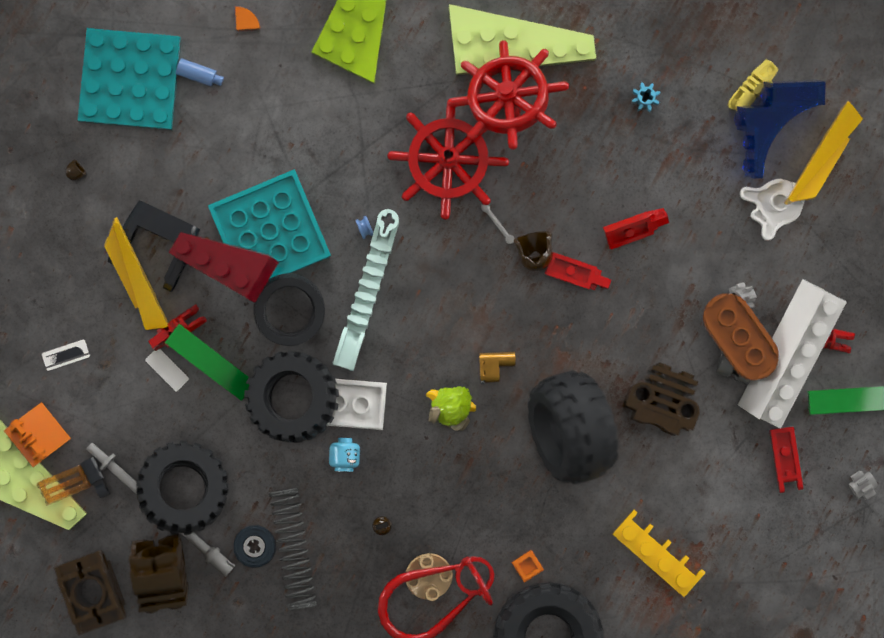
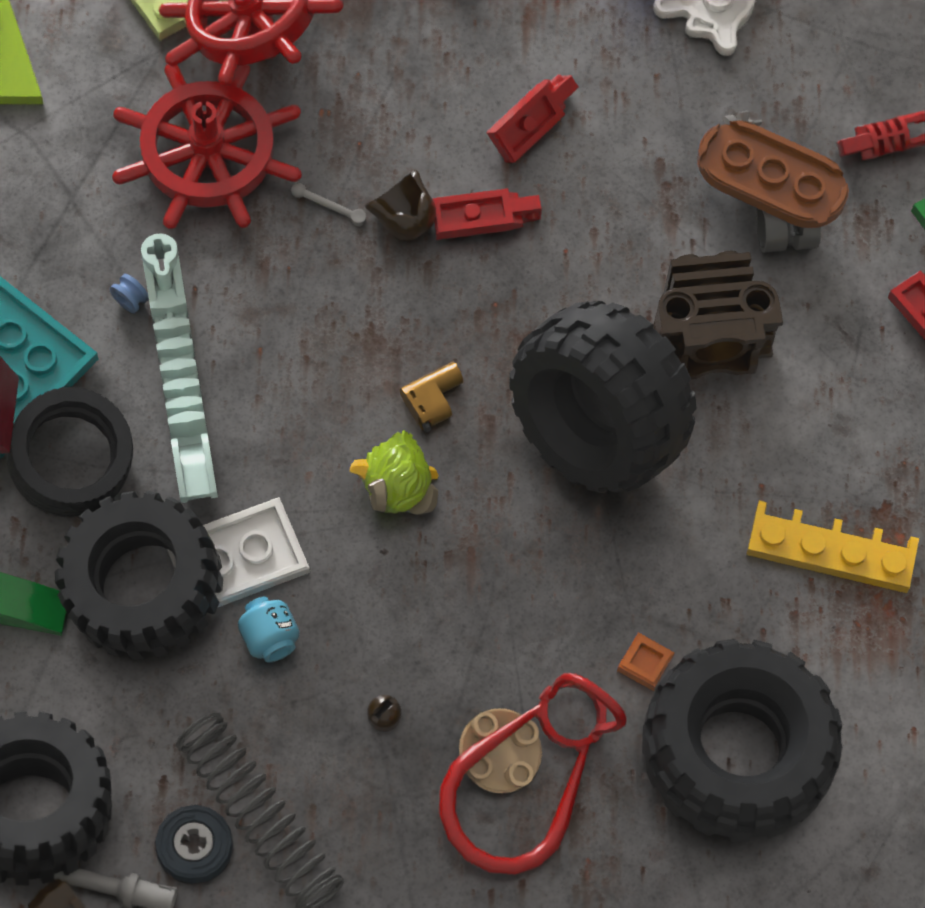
camera: 30 degrees left, 20 degrees down
white slope [738,279,847,429] -> none

